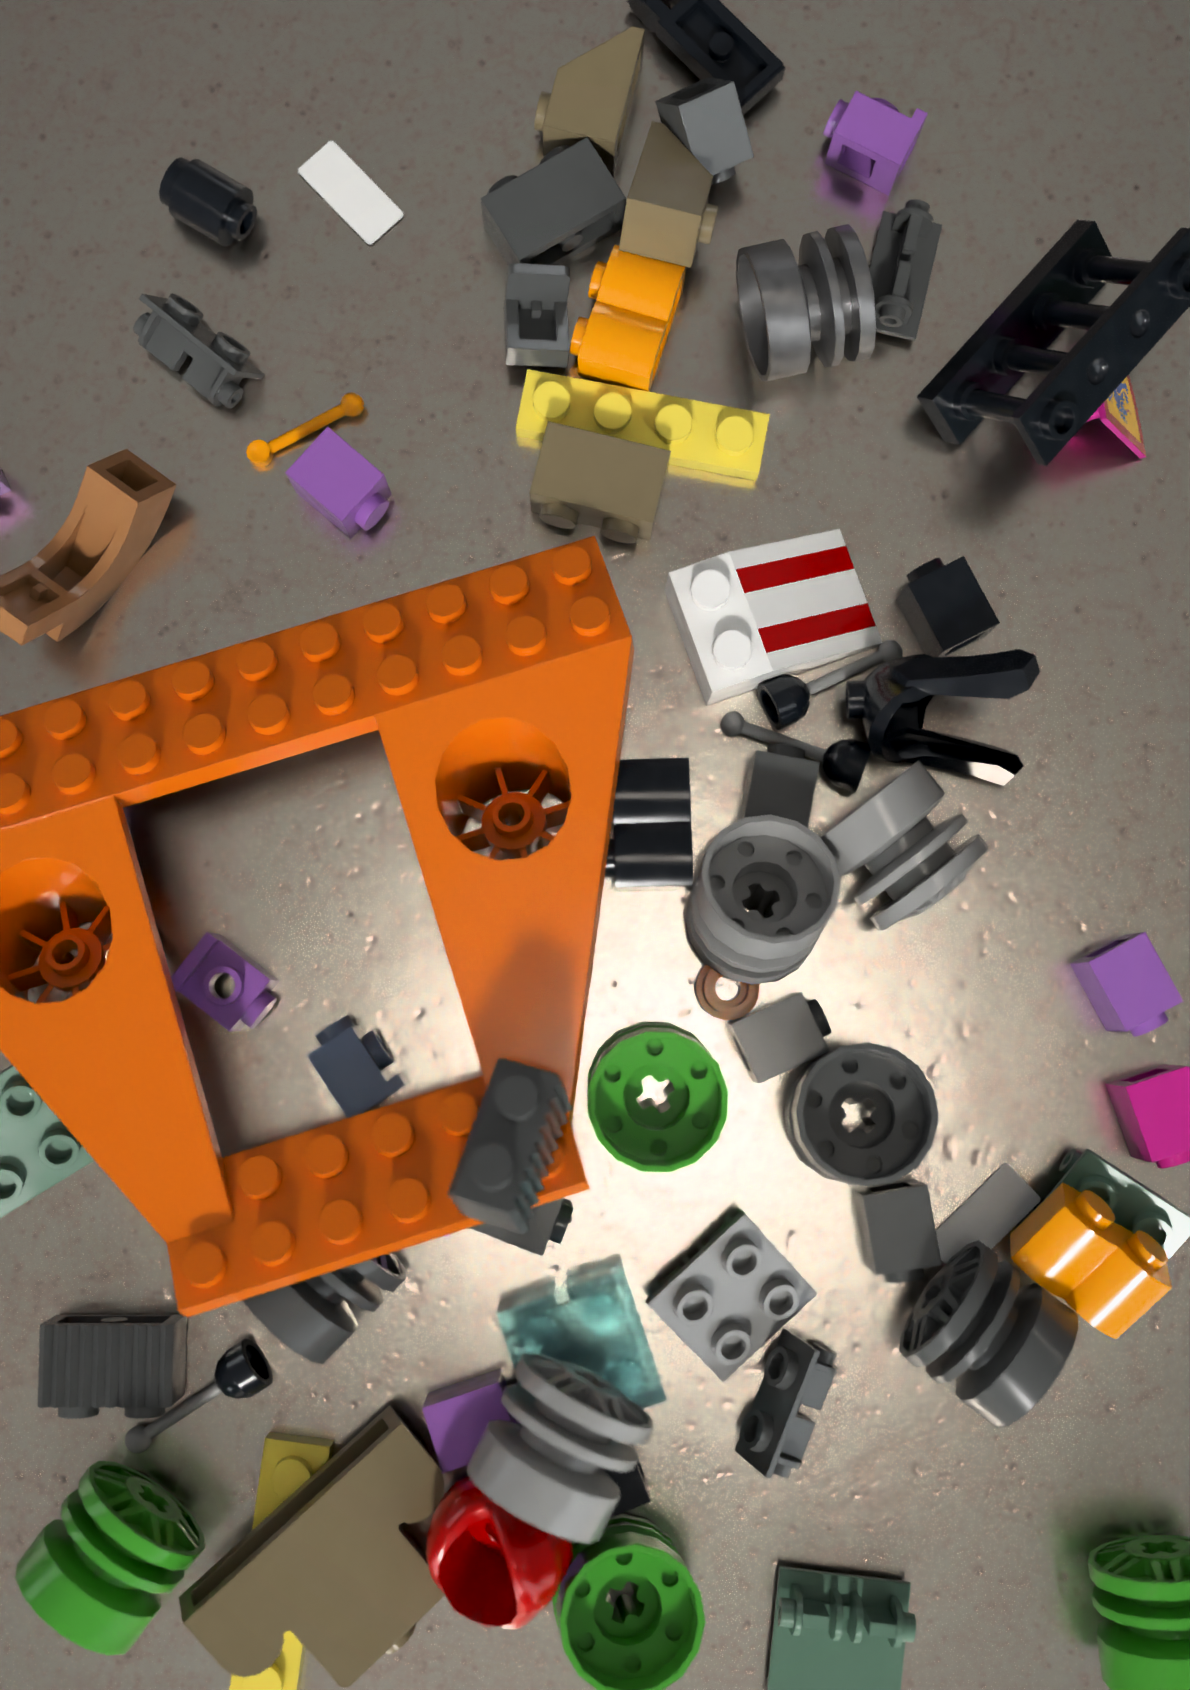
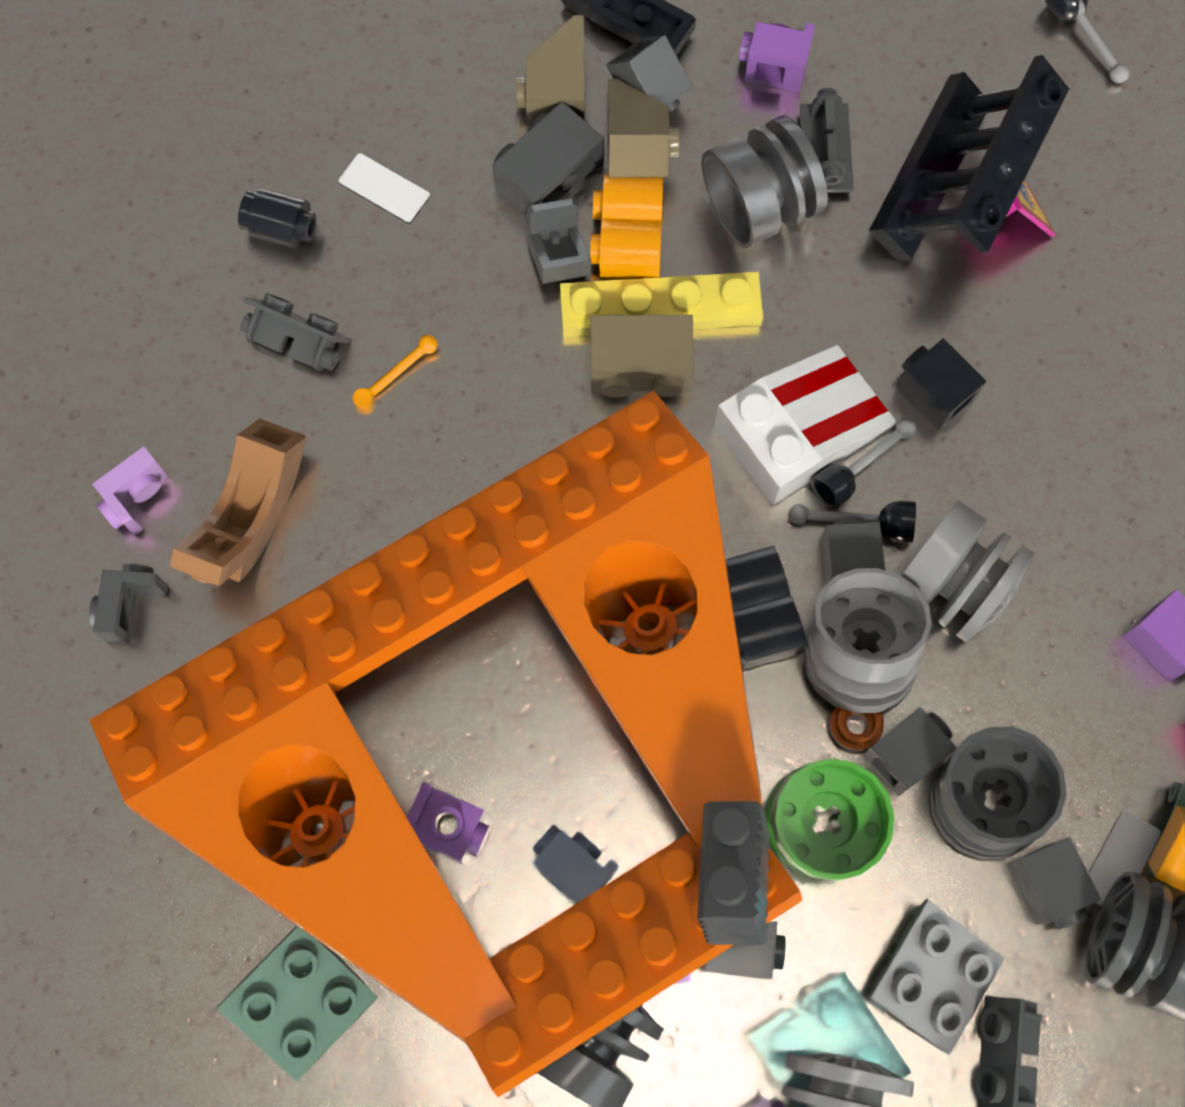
camera: 10 degrees left, 10 degrees down
medium lavender brick [285,426,392,539] -> none
black piece [845,649,1040,786] -> none

